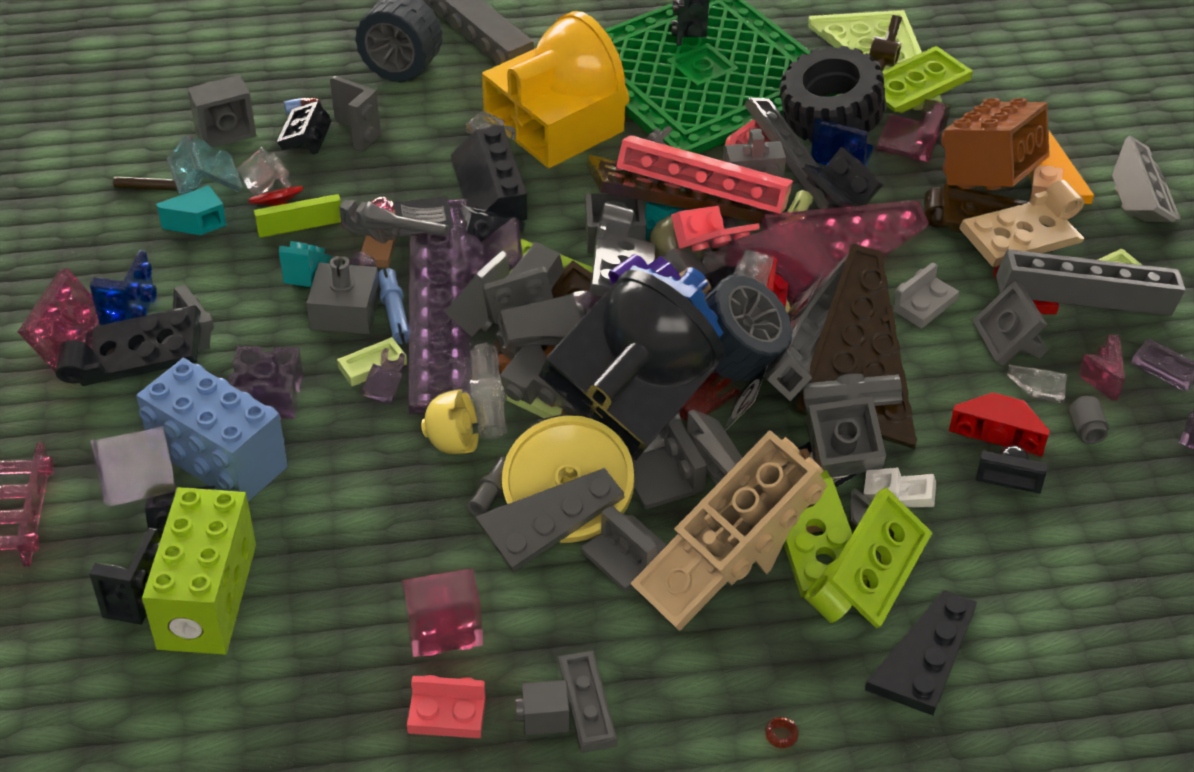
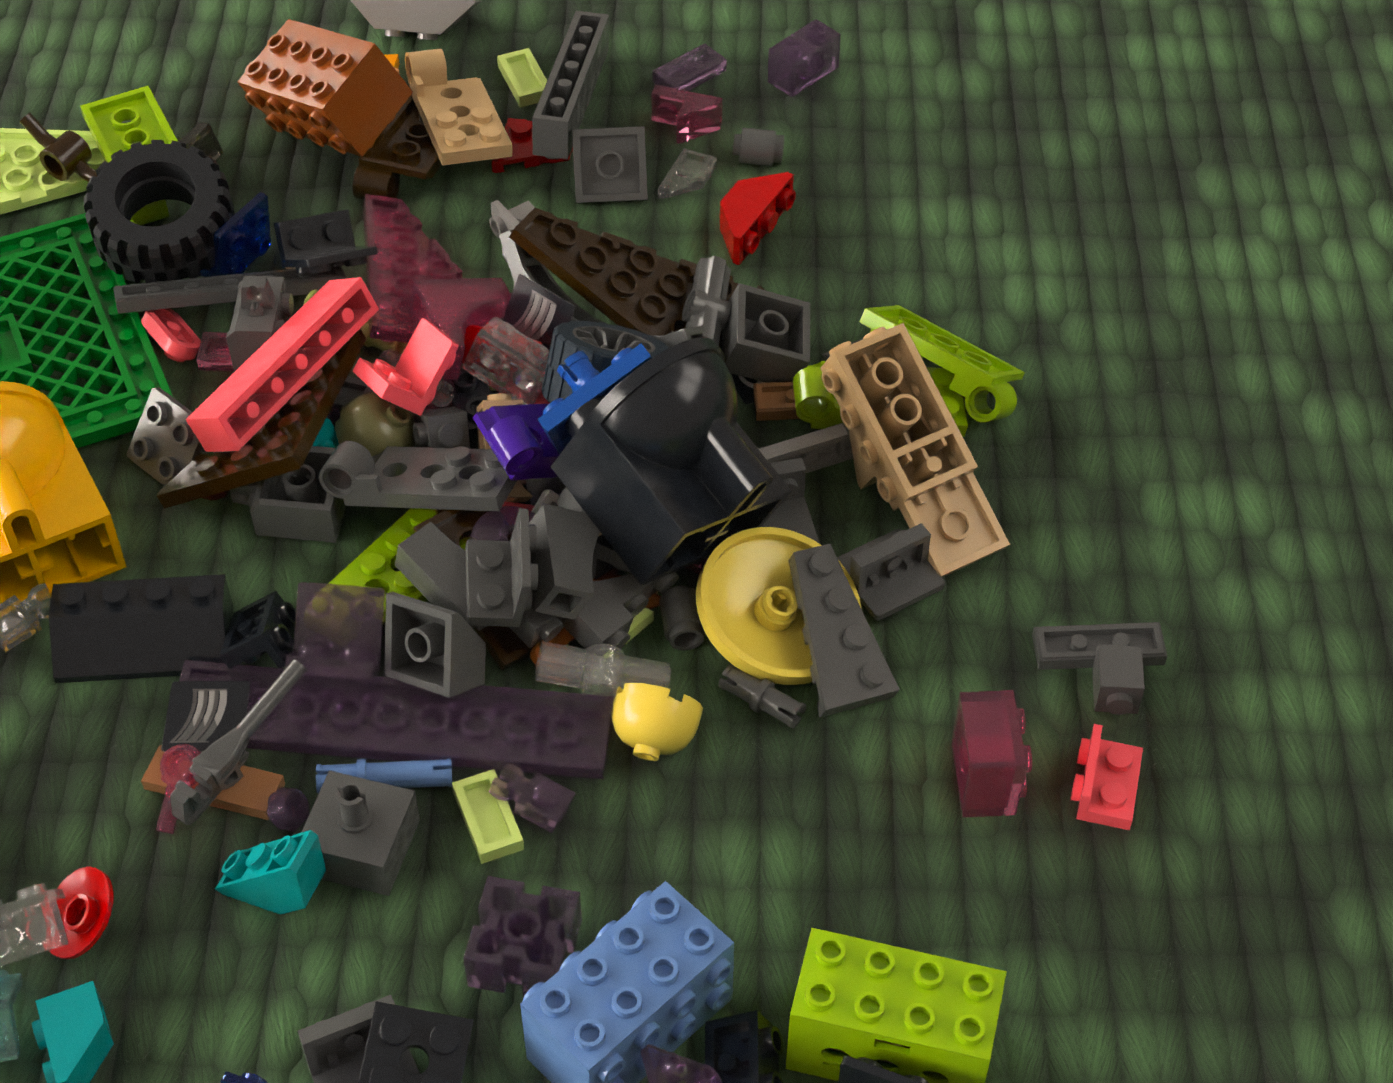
camera: 80 degrees left, 5 degrees up
lime tile [254,194,341,238] -> none
clear red piece [765,717,799,749] -> none
white slope [864,468,936,507] -> none
black wing [865,590,977,716] -> none
clear pink bracket [877,102,946,161] -> none
black tile [976,445,1048,494] -> none

